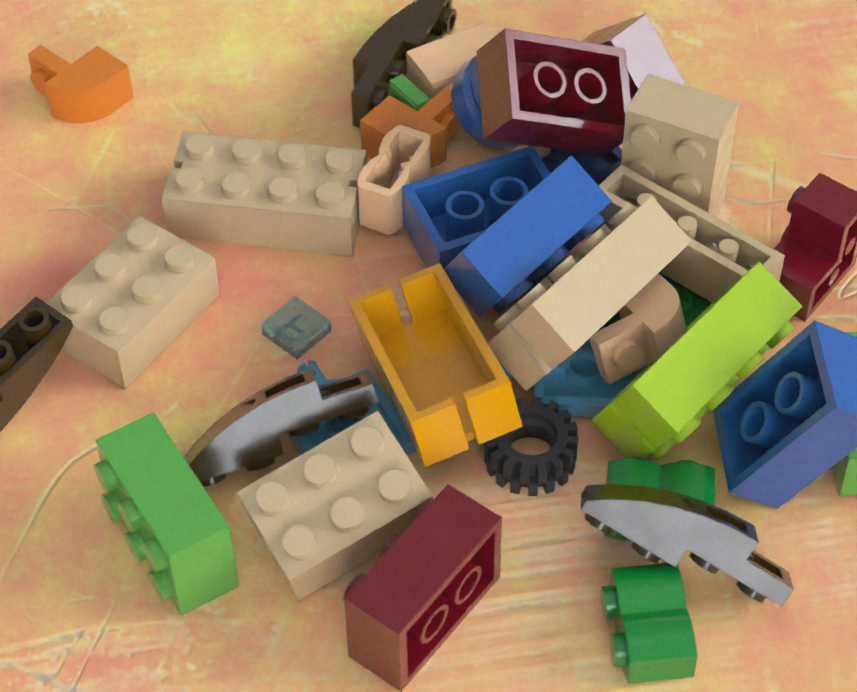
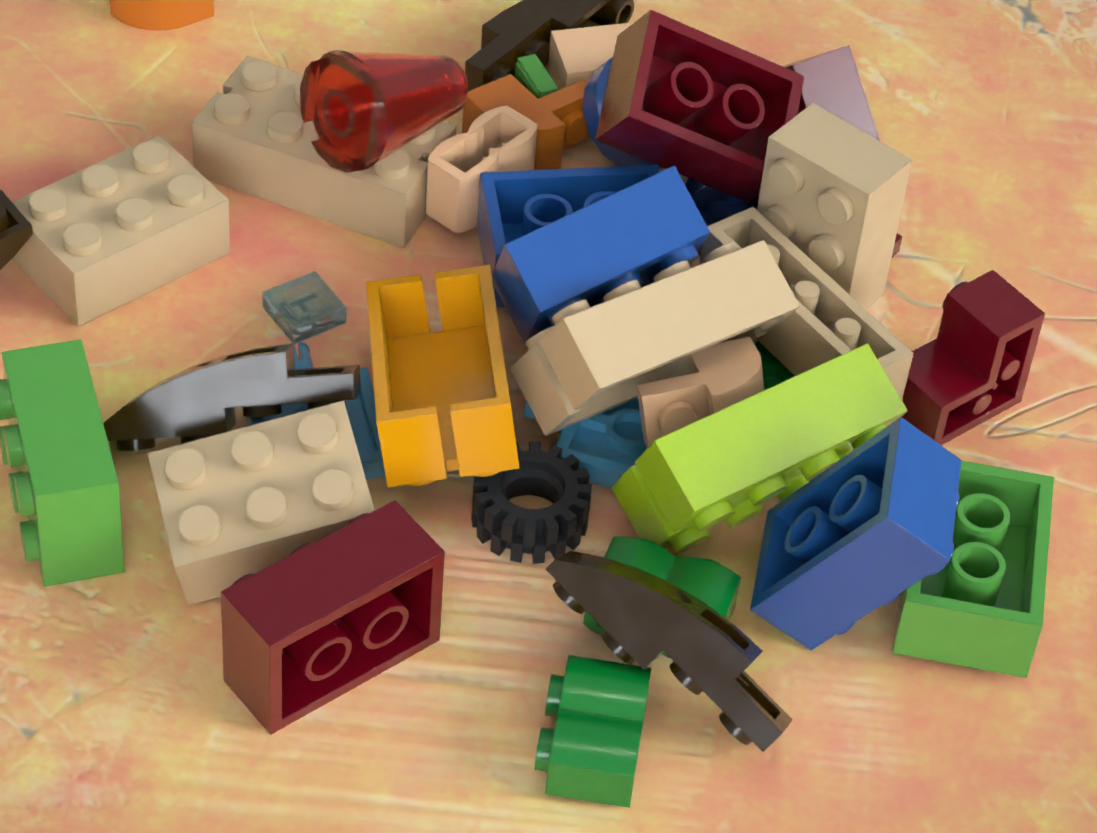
camera: 10 degrees right, 5 degrees down
none -> clear red cone [300,50,468,173]

